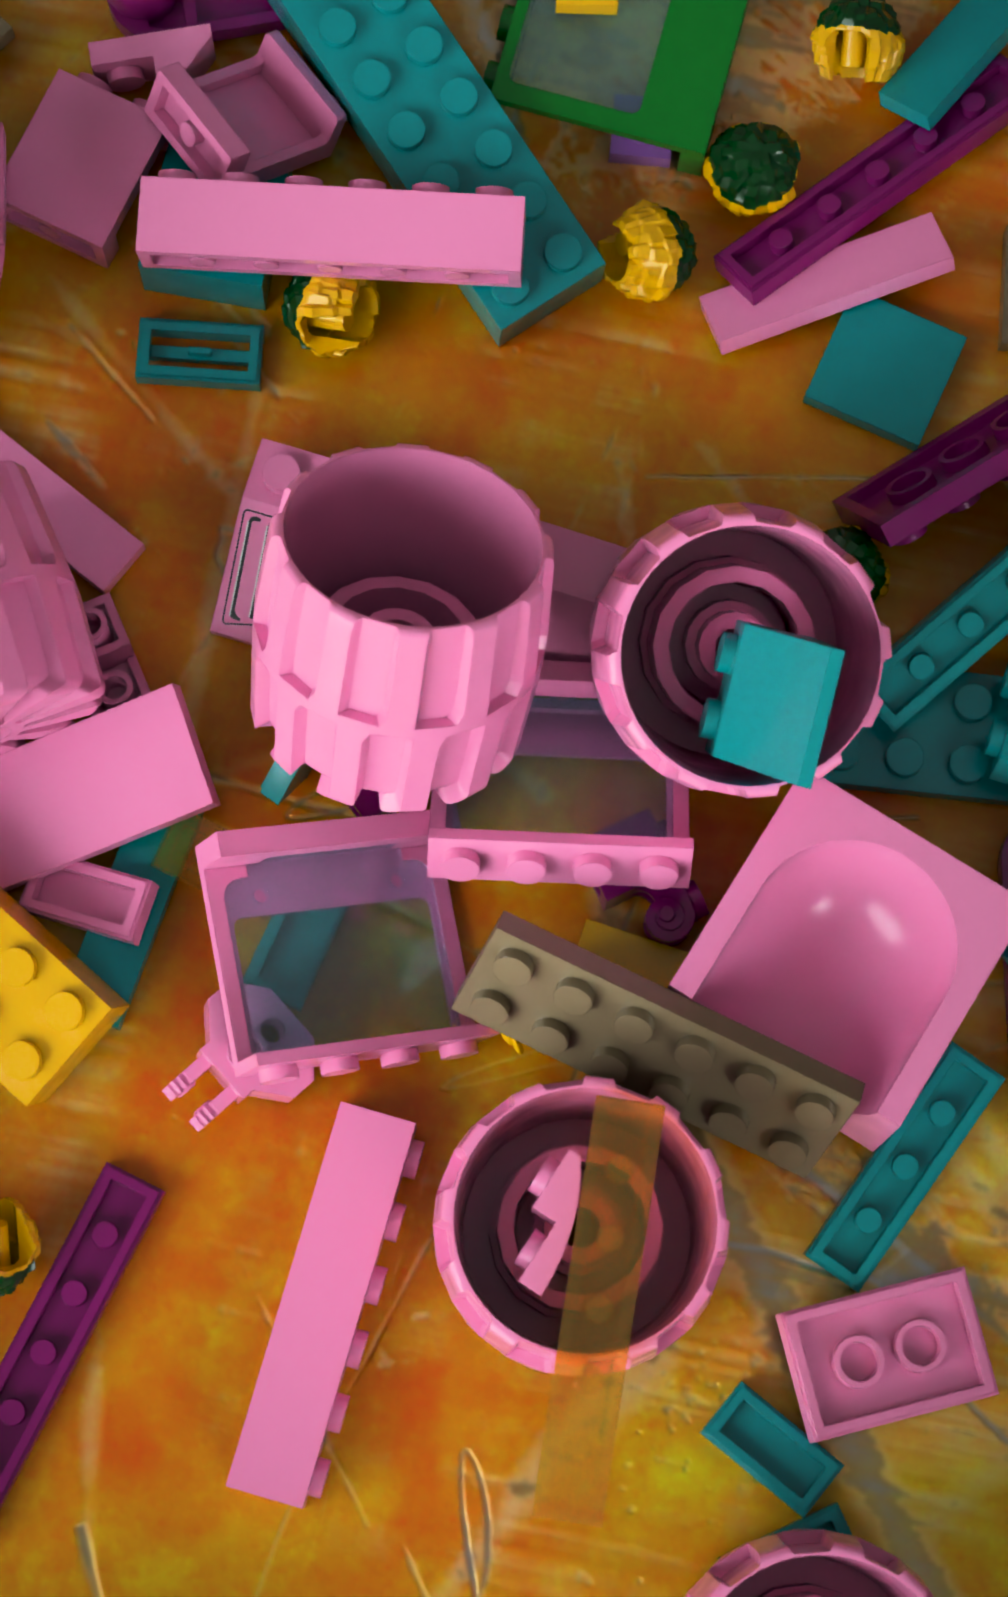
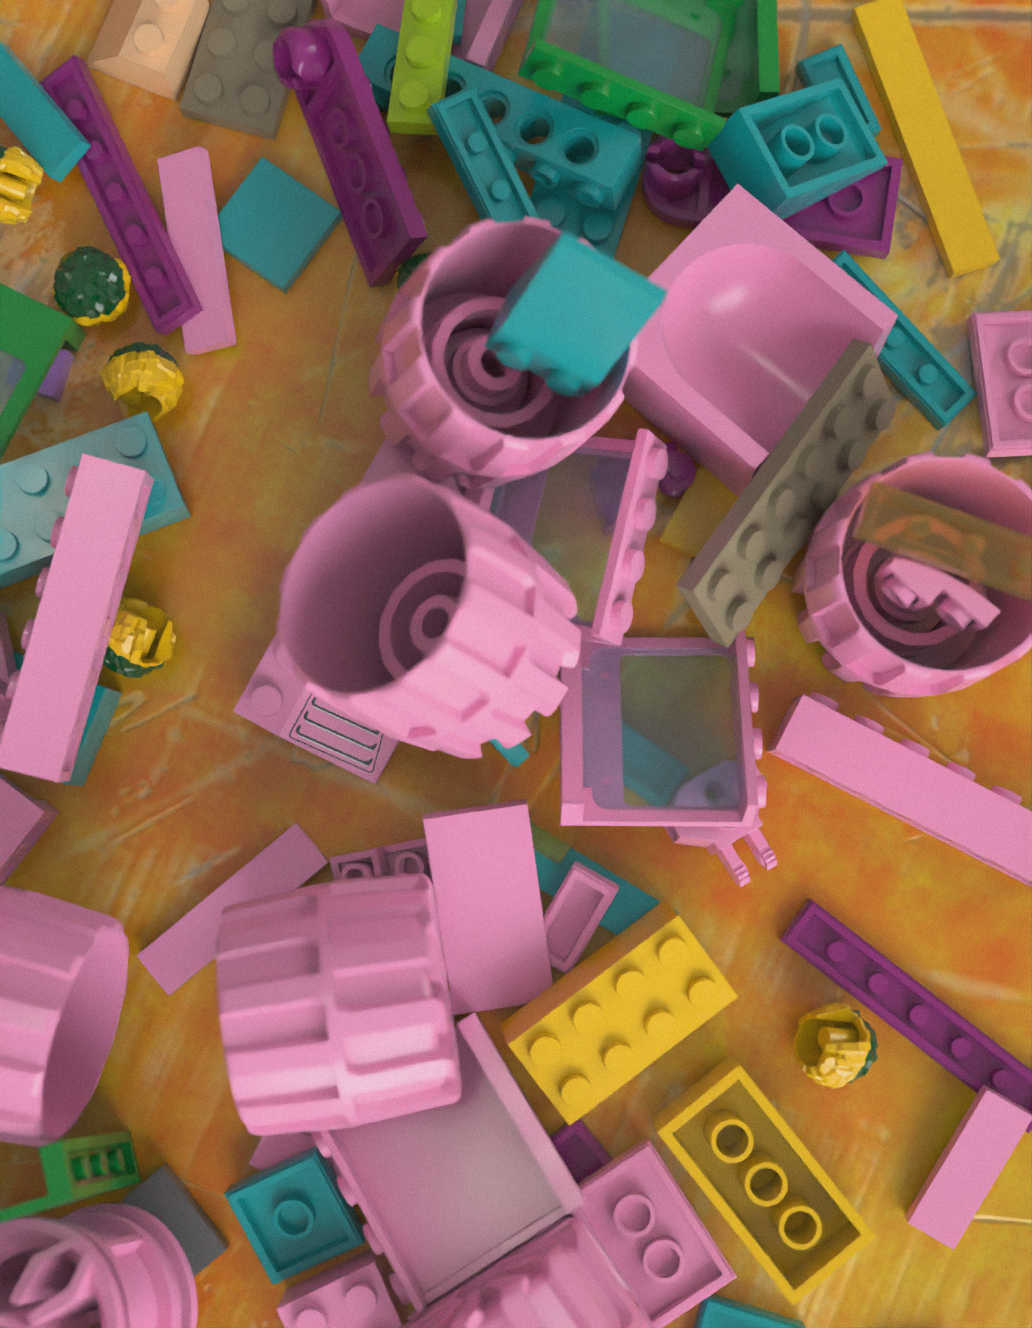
camera: 75 degrees left, 5 degrees up
teal tile [135,317,265,391] -> none

